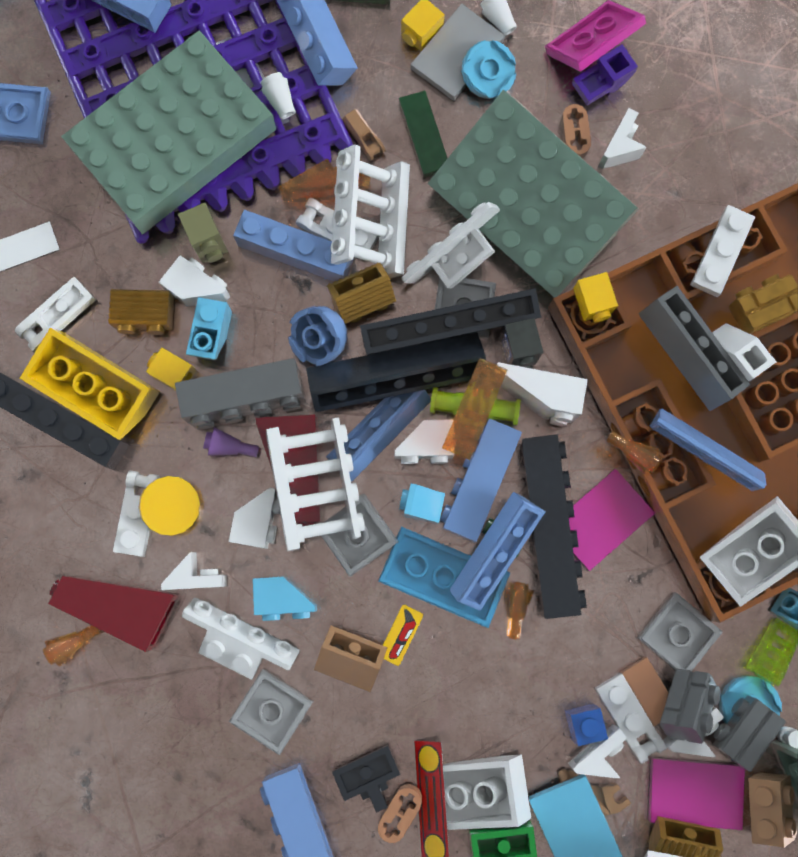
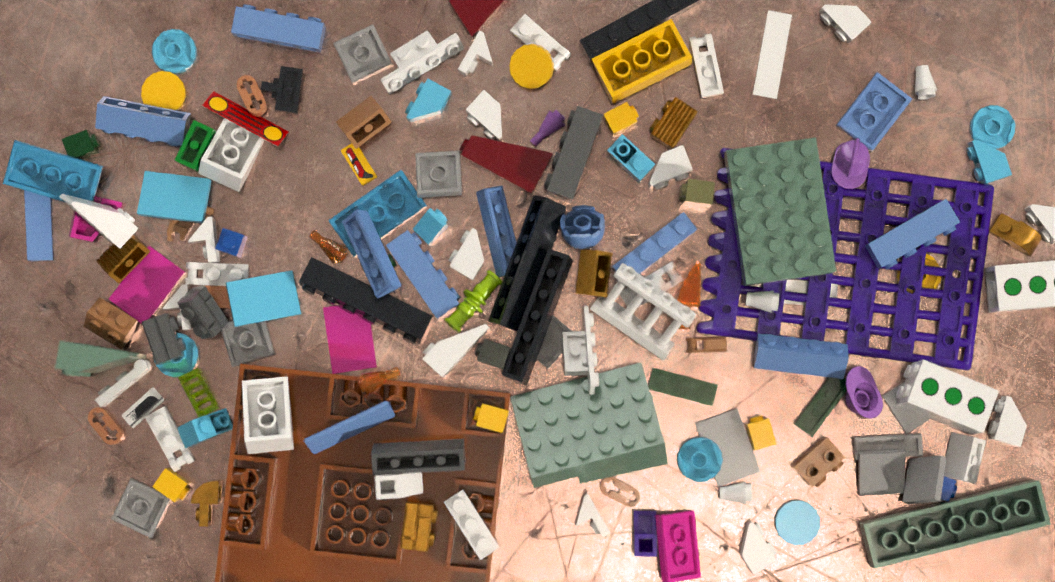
camera: 125 degrees right, 5 degrees up
white fence [266,417,365,552] -> none
clear orange slope [442,358,508,460] -> none
none -> medium azure tile [226,270,301,327]
none -> medium lavender piece [832,138,870,189]

